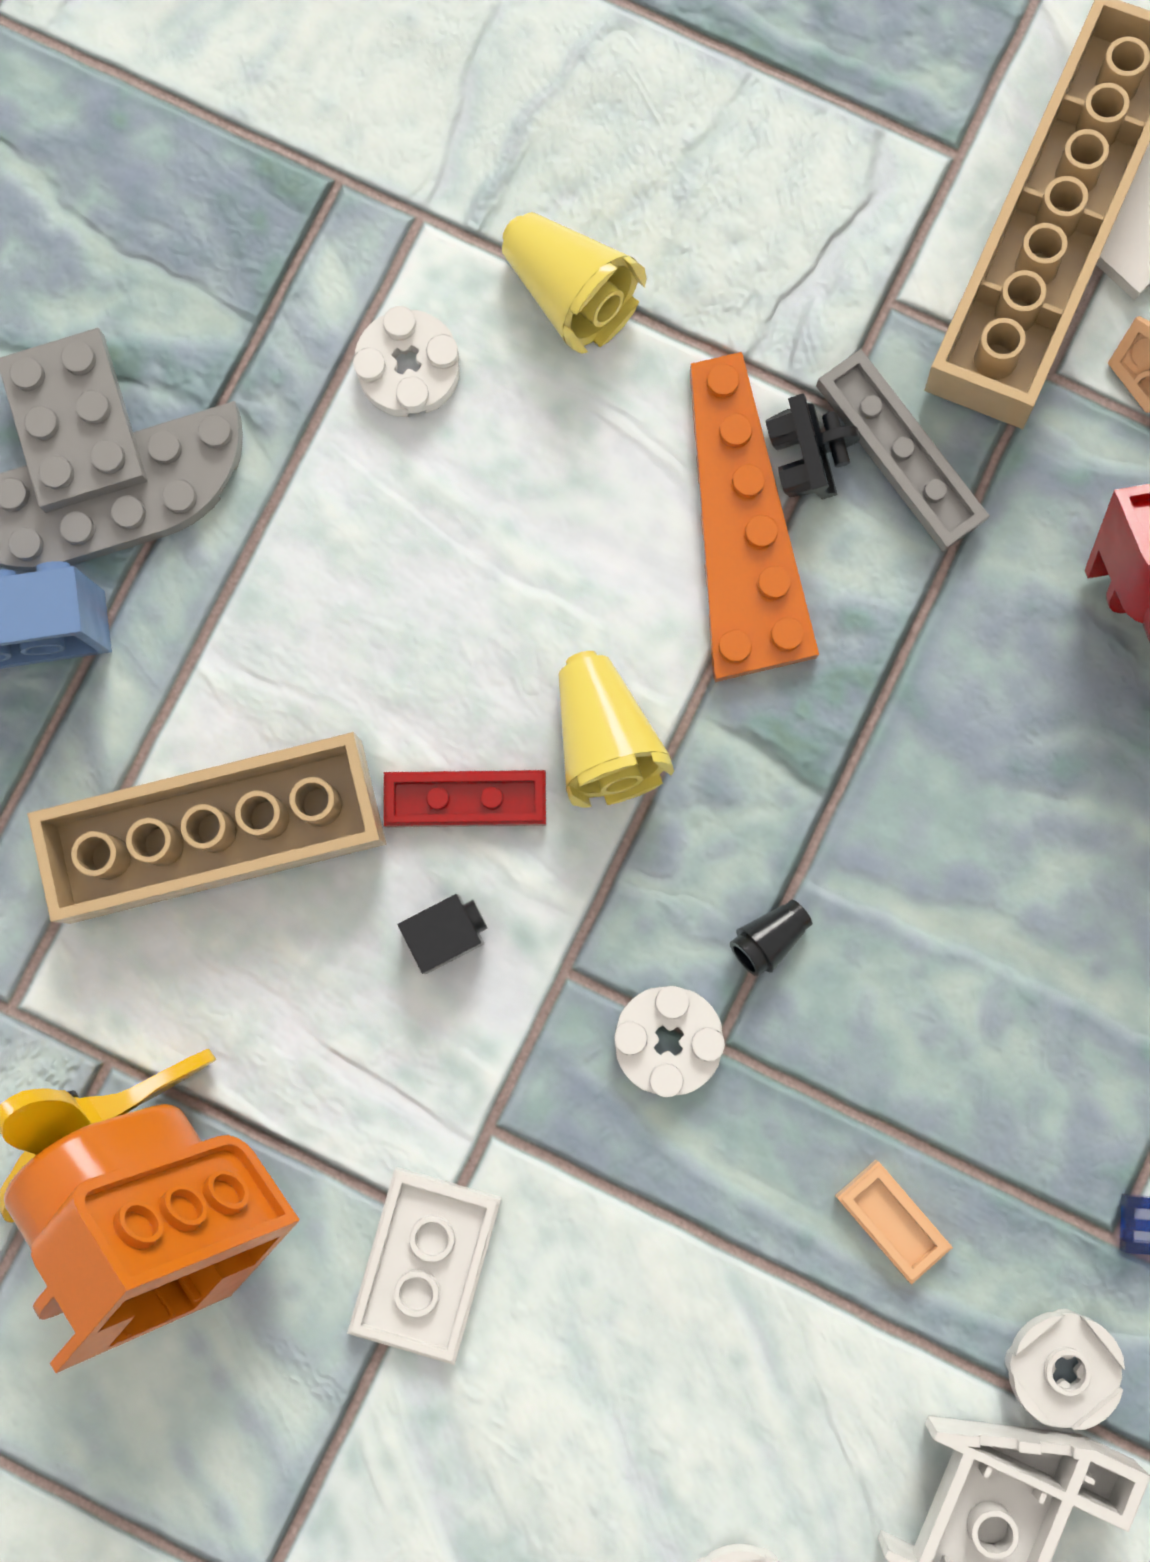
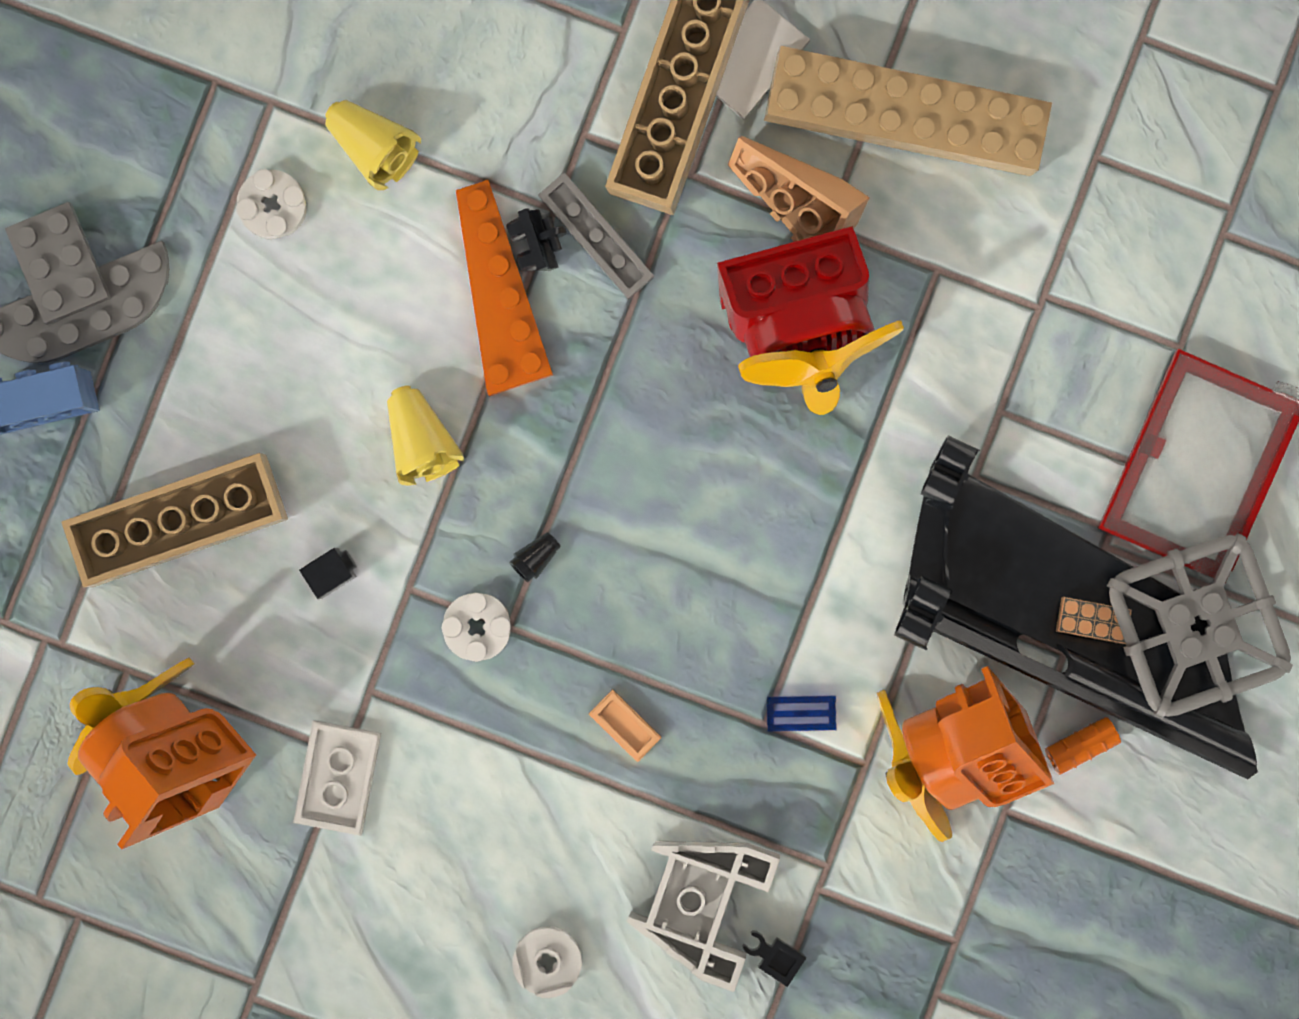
camera: 10 degrees left, 5 degrees up
red tile [384,770,546,827] -> none
white plate [1005,1309,1125,1430] -> none

